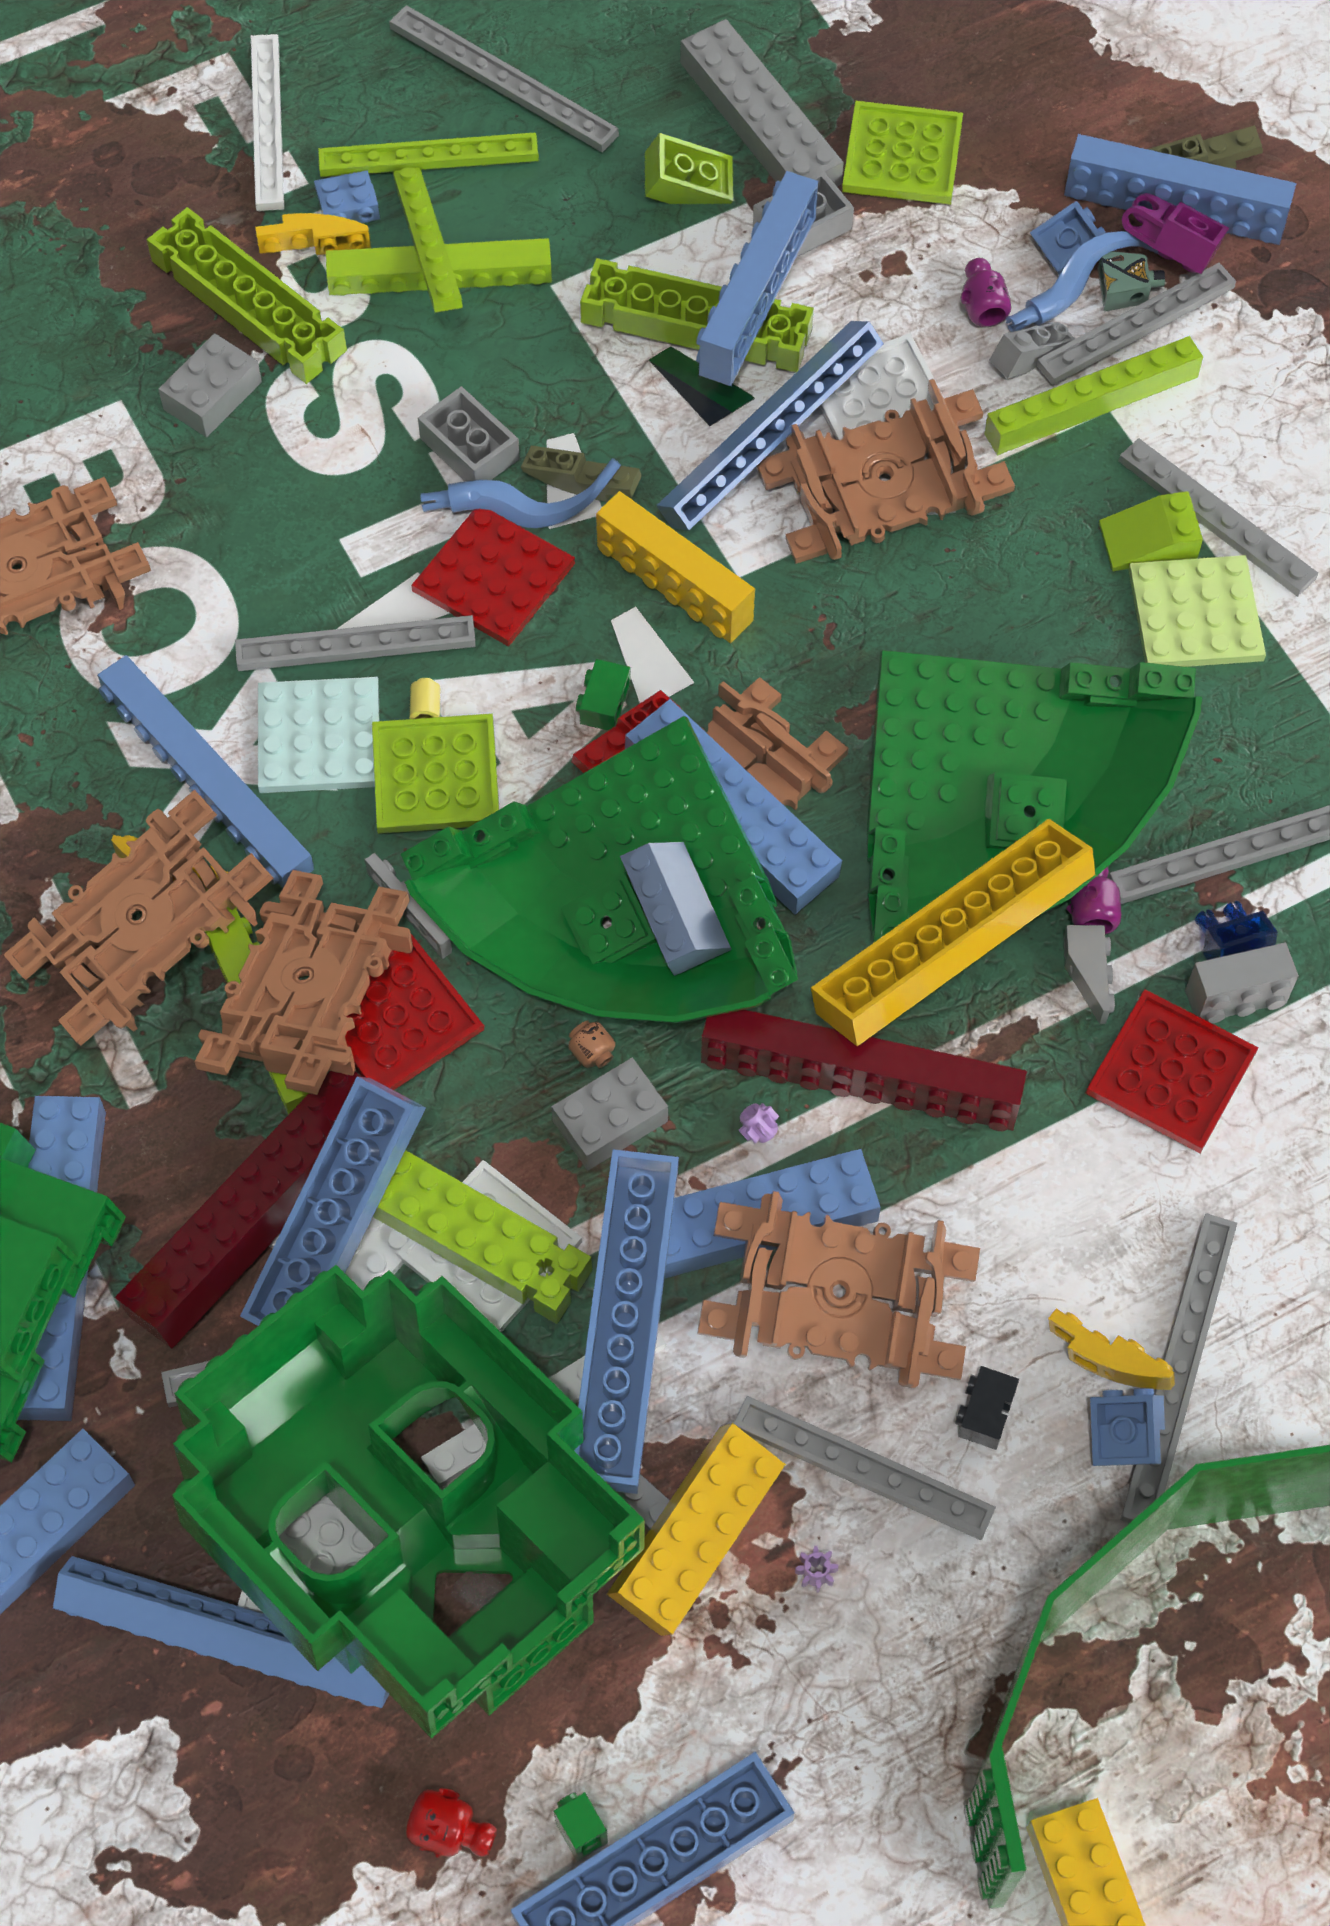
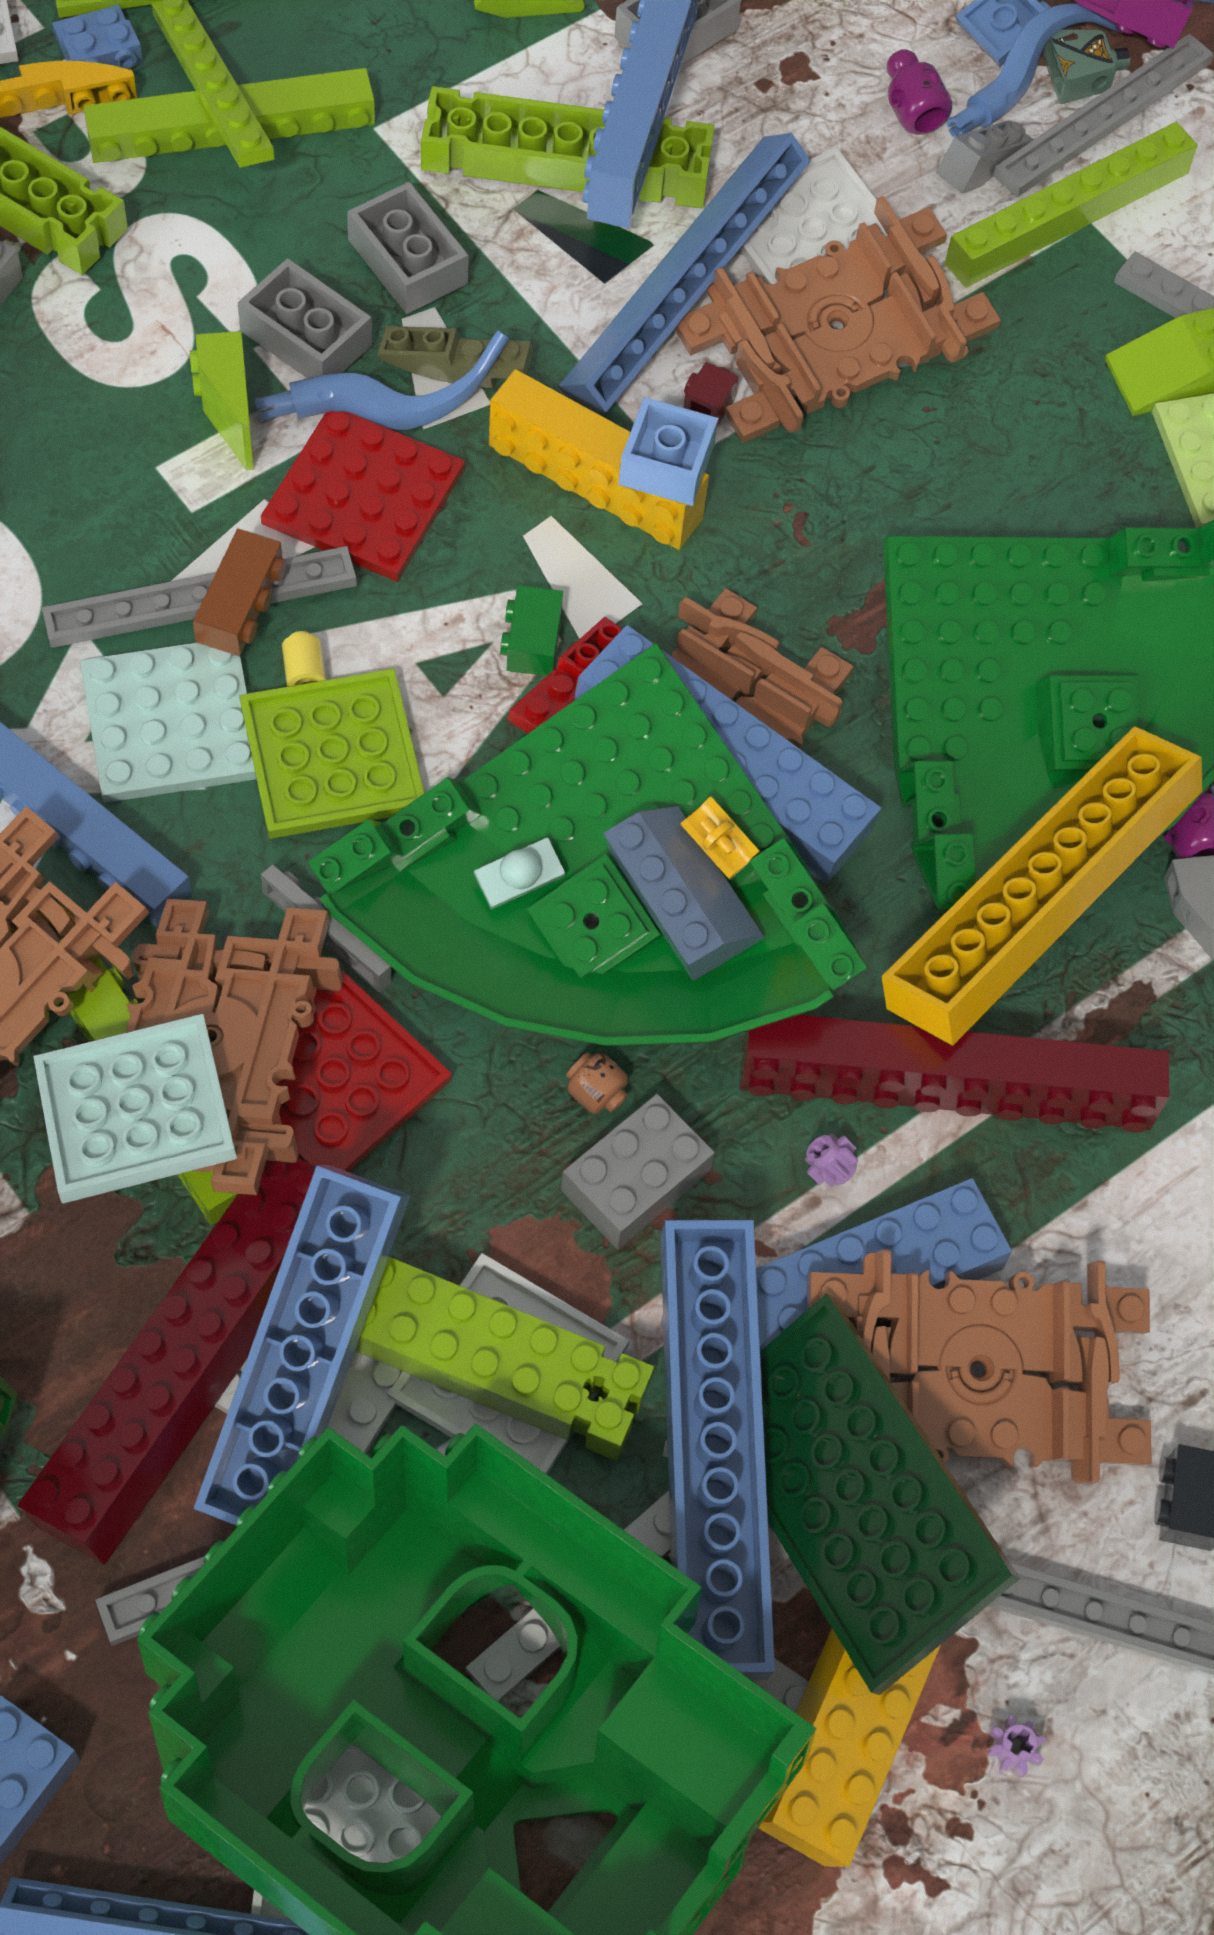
camera: 15 degrees left, 0 degrees up
none -> light aqua plate [33,1014,237,1204]
none -> lime slope [190,331,254,470]
none -> dark orange brick [193,528,286,656]
none -> light grey brick [347,182,469,314]
none -> light aqua tile [474,837,565,910]
none -> light blue brick [618,397,718,506]
none -> yellow hips [680,796,761,880]
none -> dark red brick [683,362,739,427]
none -> dark green plate [760,1293,1021,1695]

